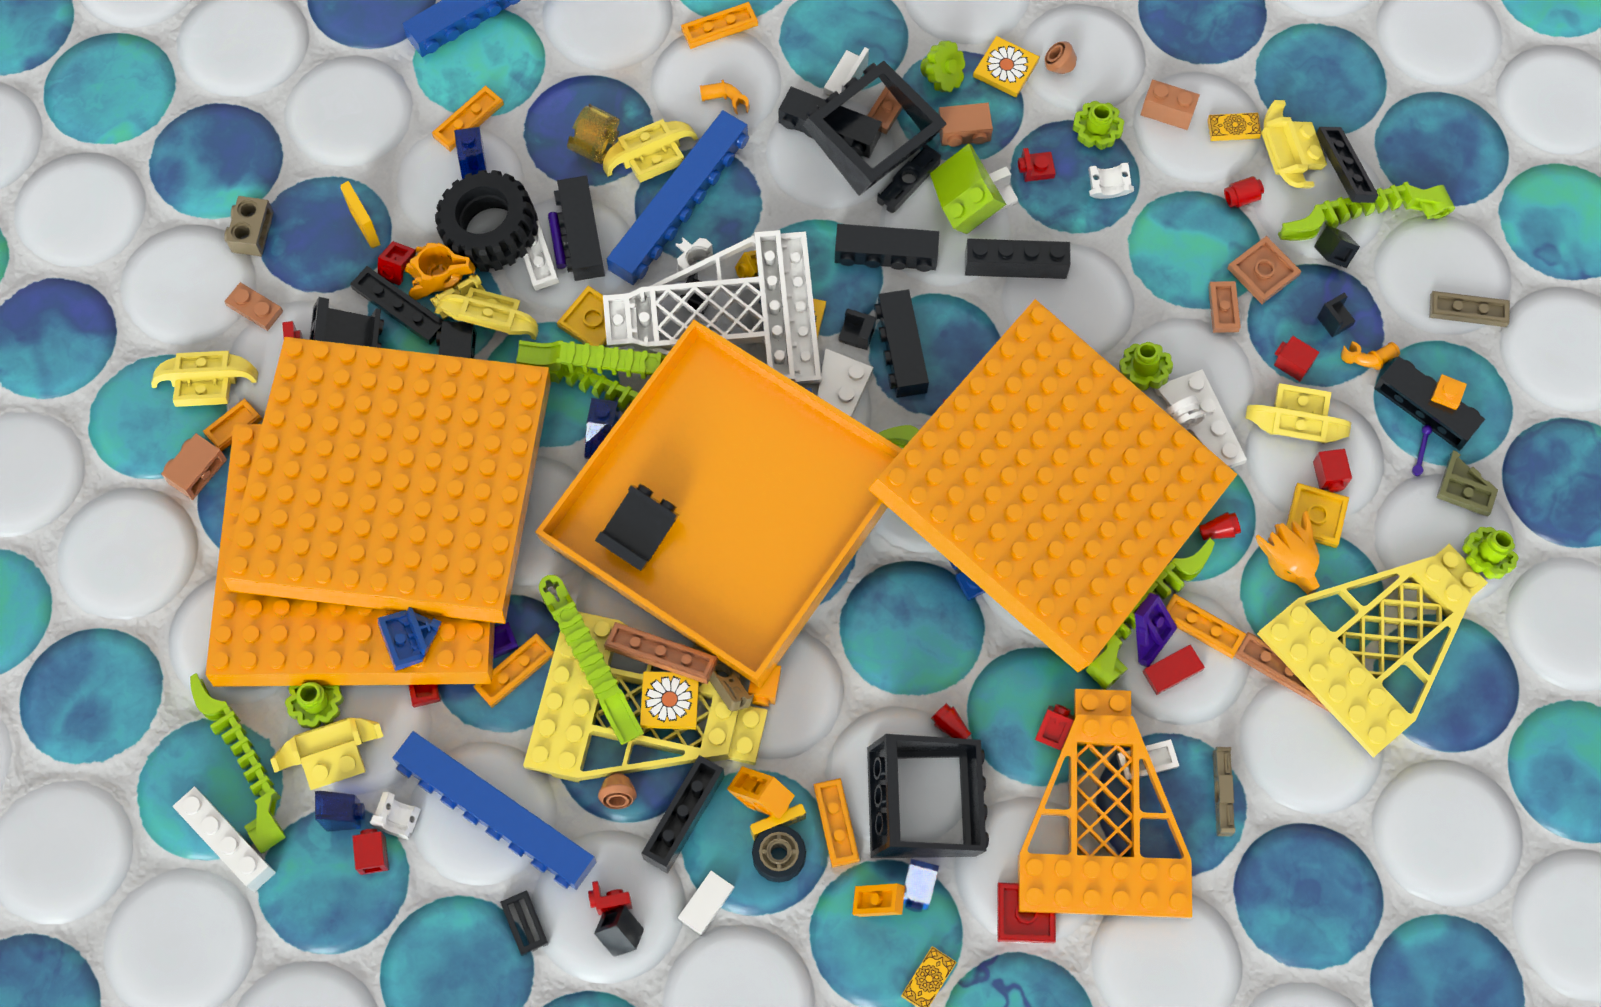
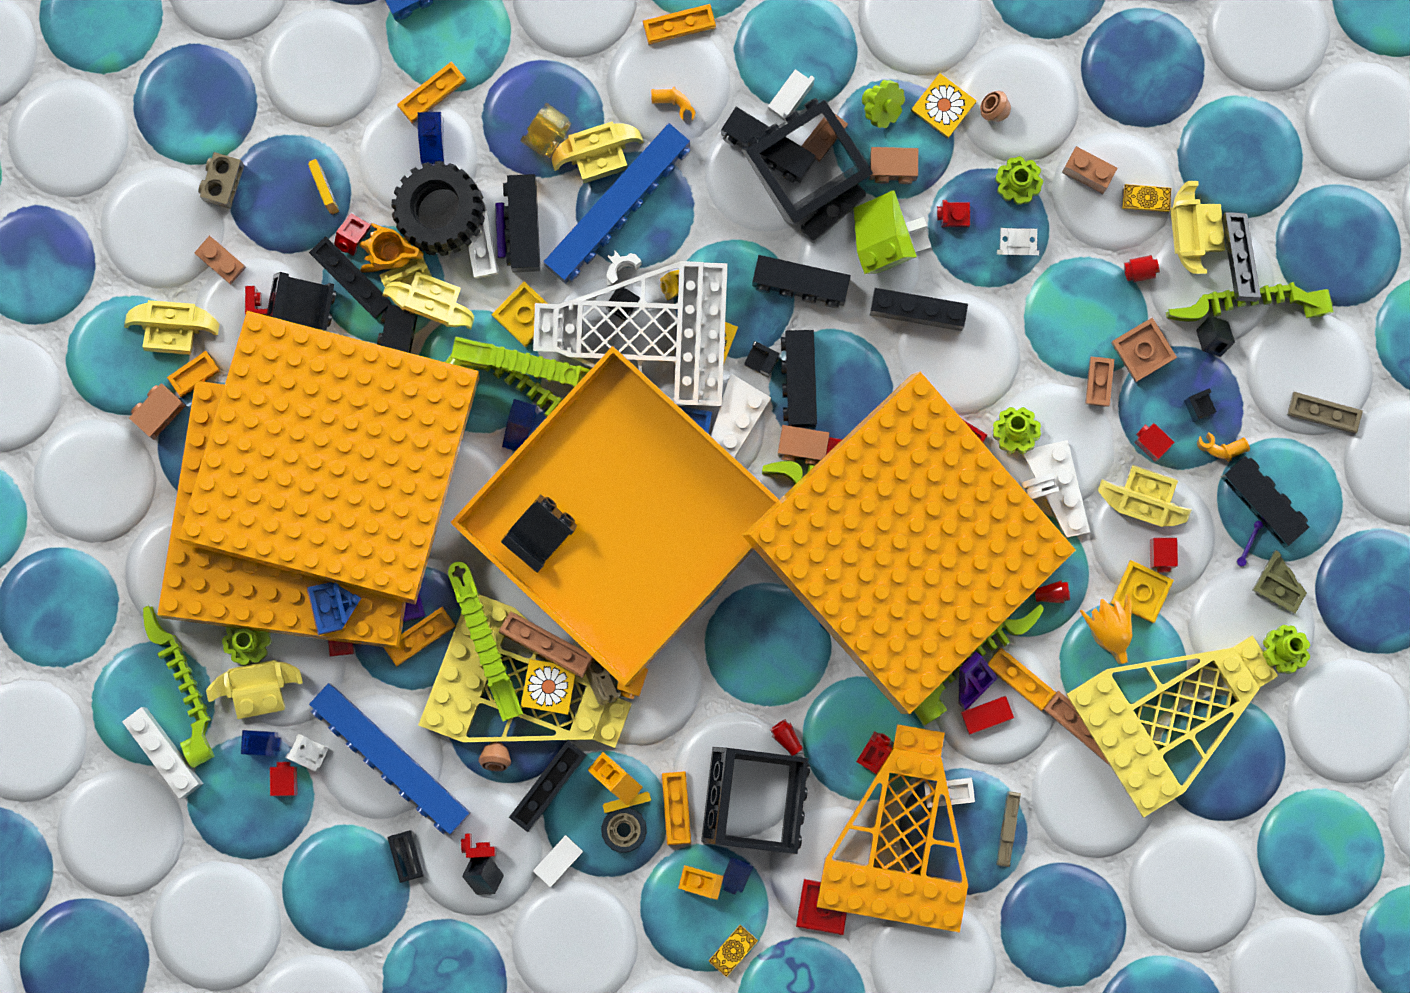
camera: 10 degrees right, 15 degrees up
light orange plate [1431,374,1467,410] -> none
none -> nougat brick [777,425,829,465]

